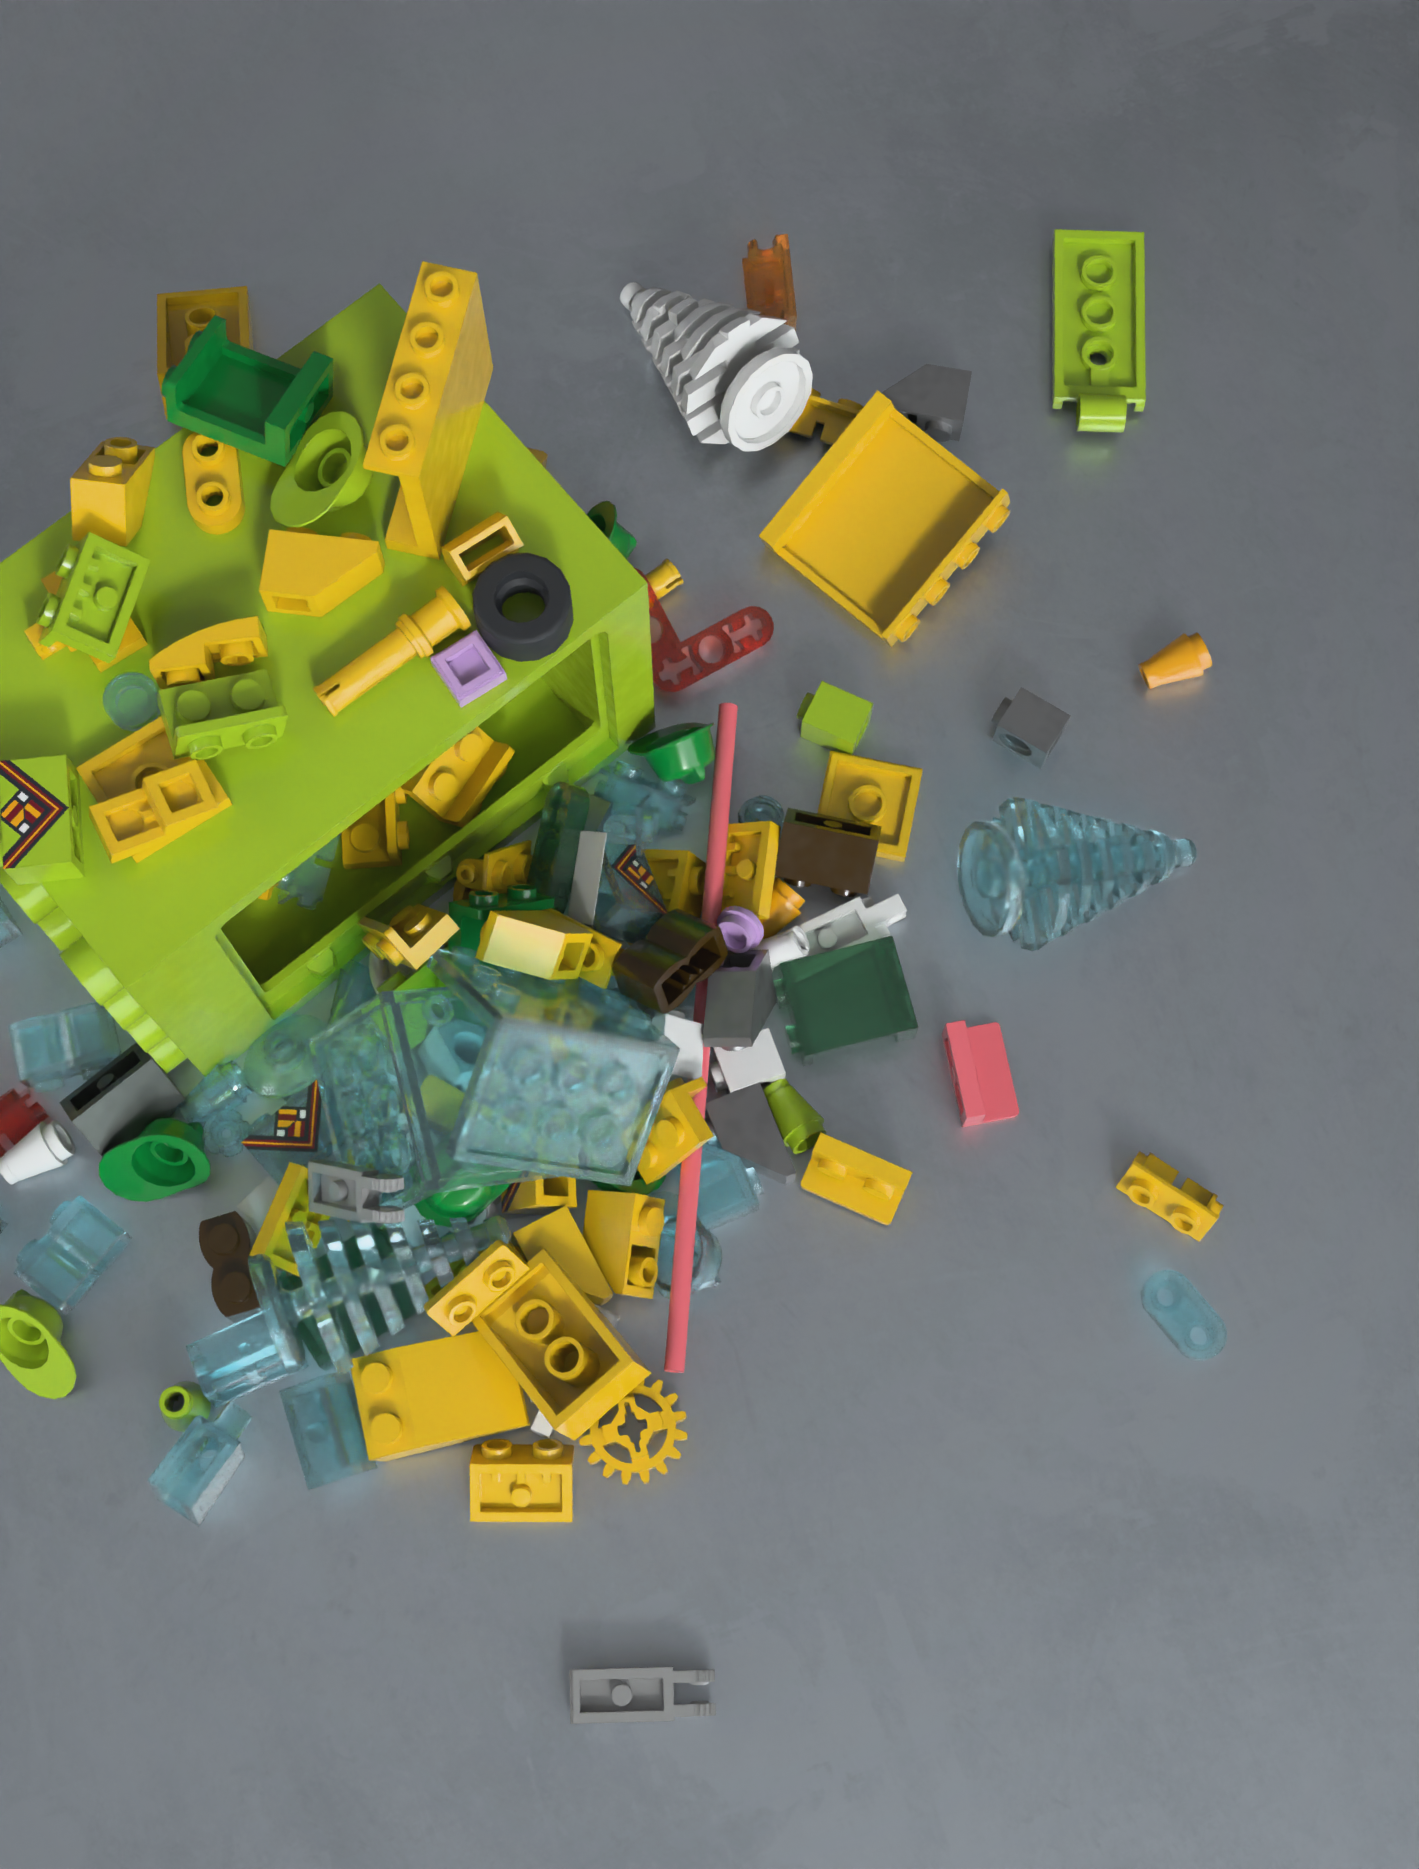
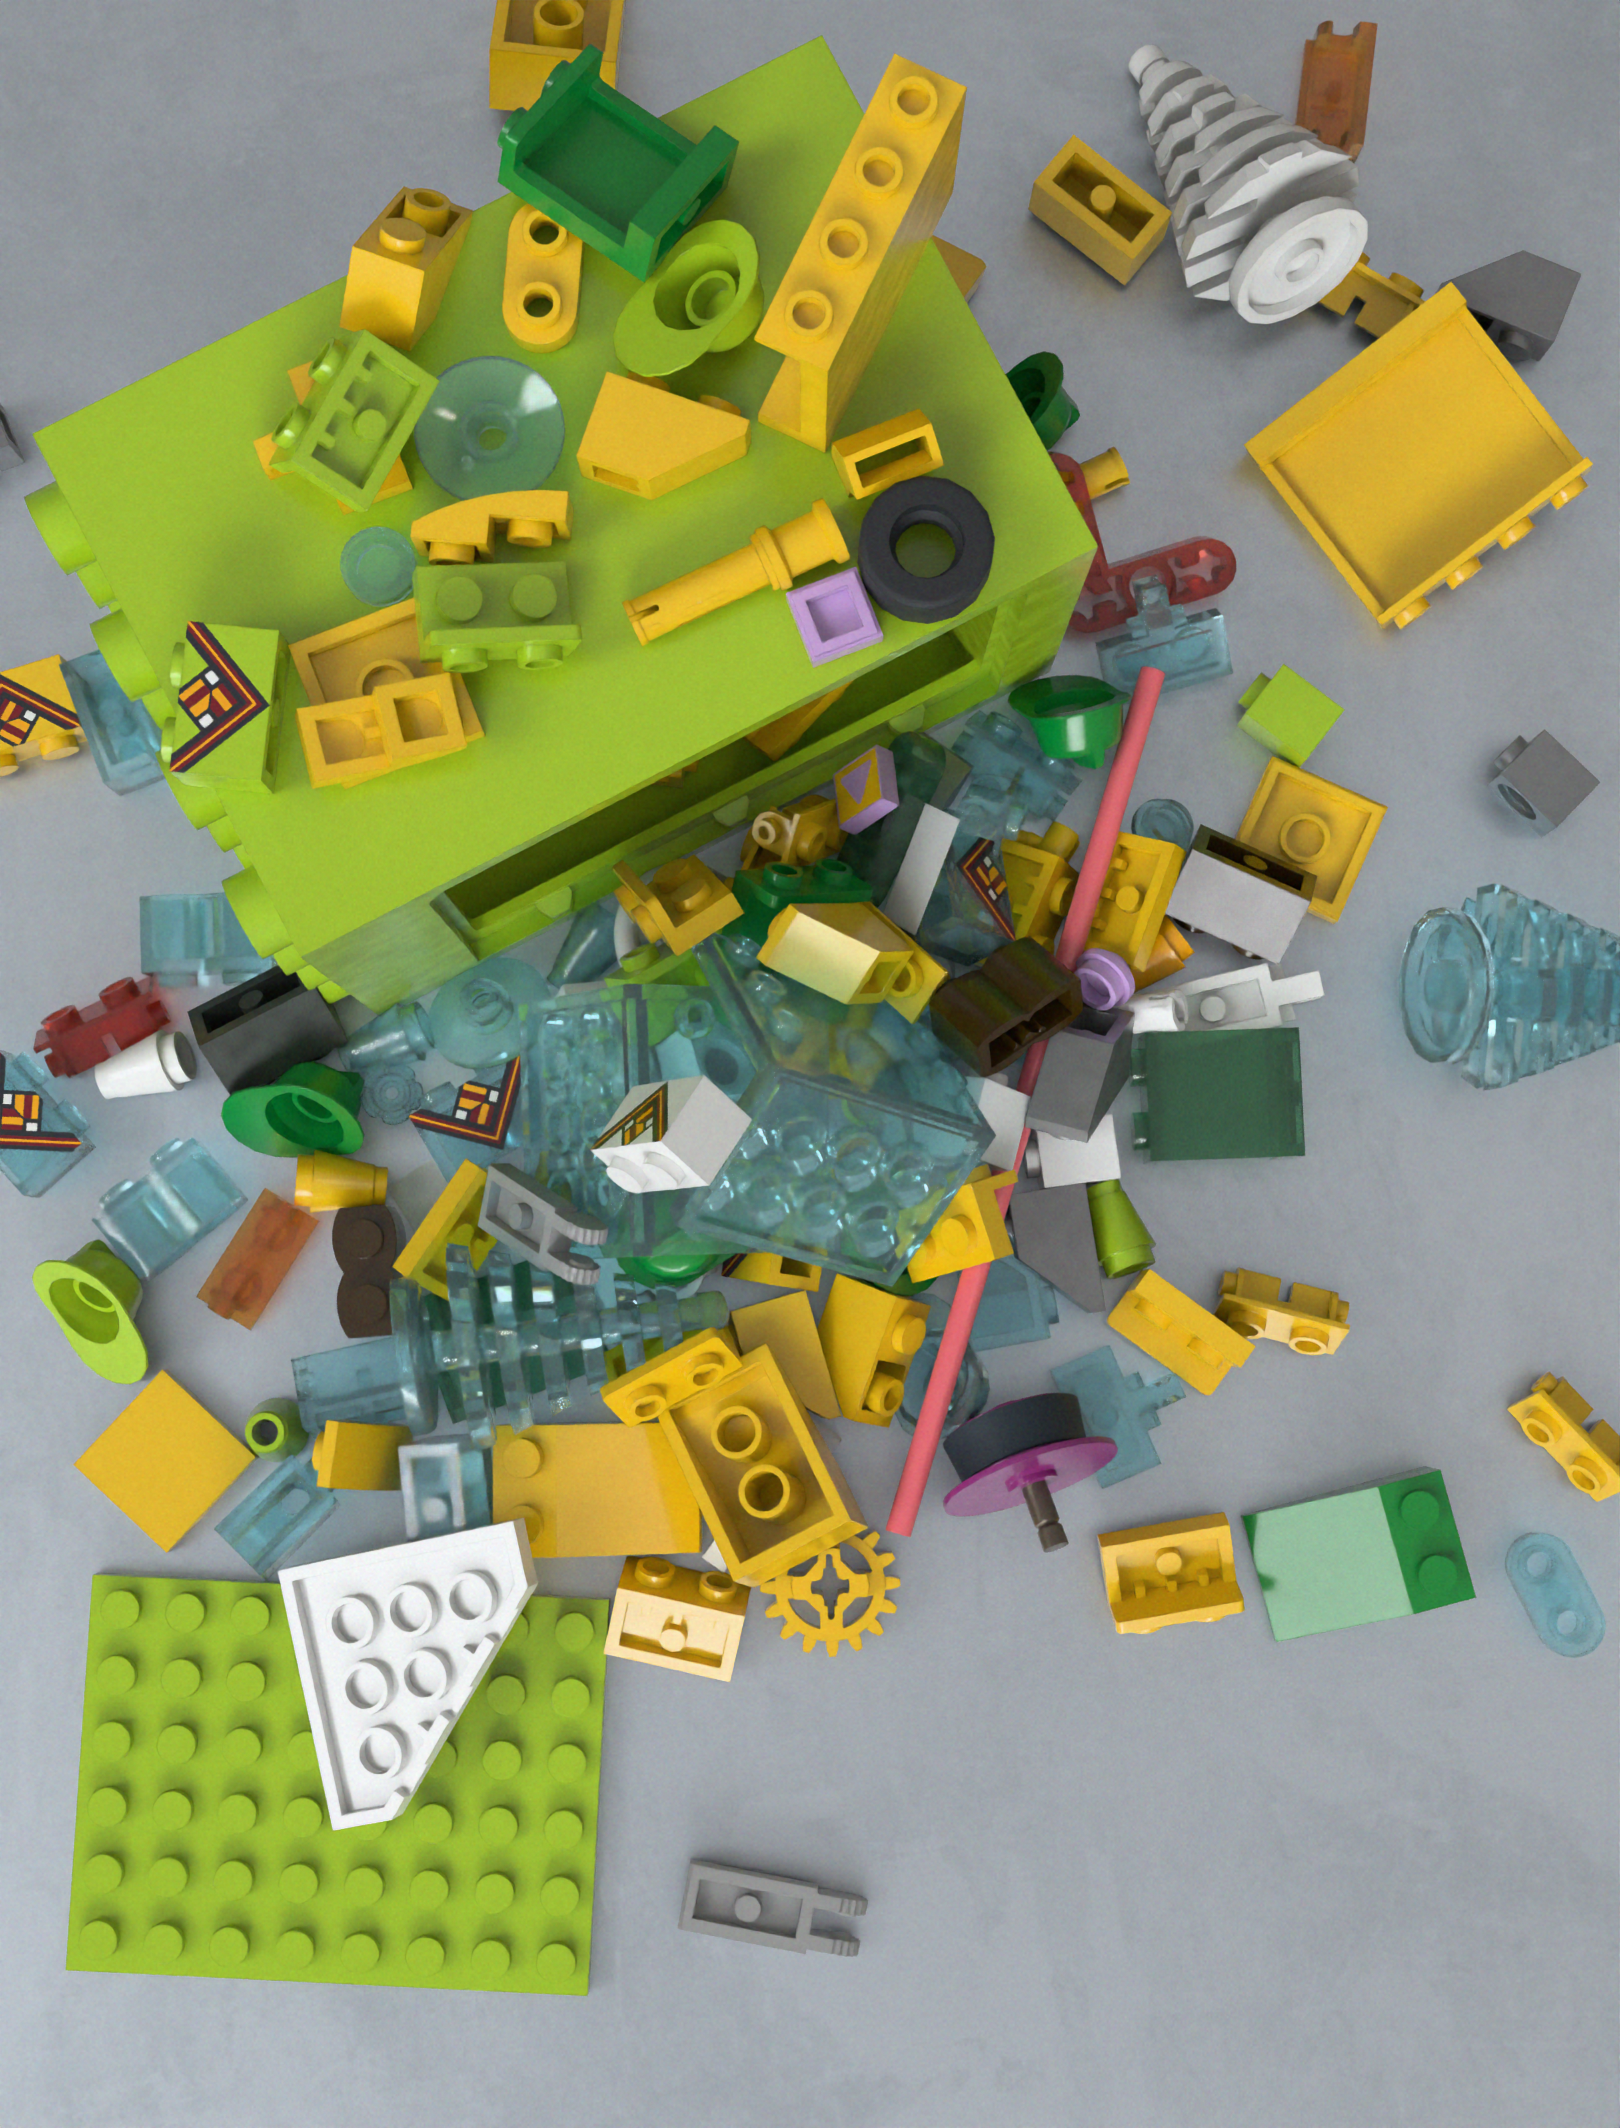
camera: 10 degrees right, 10 degrees up
coral panel [942,1020,1019,1127] -> none
none -> lime plate [66,1573,611,1996]
none -> yellow tile [73,1369,259,1553]
none -> clear orange hinge [196,1188,320,1330]
none -> white plate [278,1518,538,1830]
none -> yellow cone [294,1149,388,1213]
none -> yellow slope [312,1419,415,1491]
none -> clear light blue dish [414,356,565,501]
none -> white brick [590,1075,752,1193]
none -> lavender tile [833,744,900,835]
none -> piece [943,1393,1118,1553]
none -> yellow hand [990,821,1080,863]
none -> yellow brick [1028,134,1172,286]
none -> clear light blue hinge [1049,1345,1186,1489]
none -> clear light blue hinge [1095,574,1233,705]
none -> yellow bracket [1097,1512,1245,1634]
none -> yellow hinge [1212,1267,1350,1355]
none -> slope [1241,1466,1476,1642]

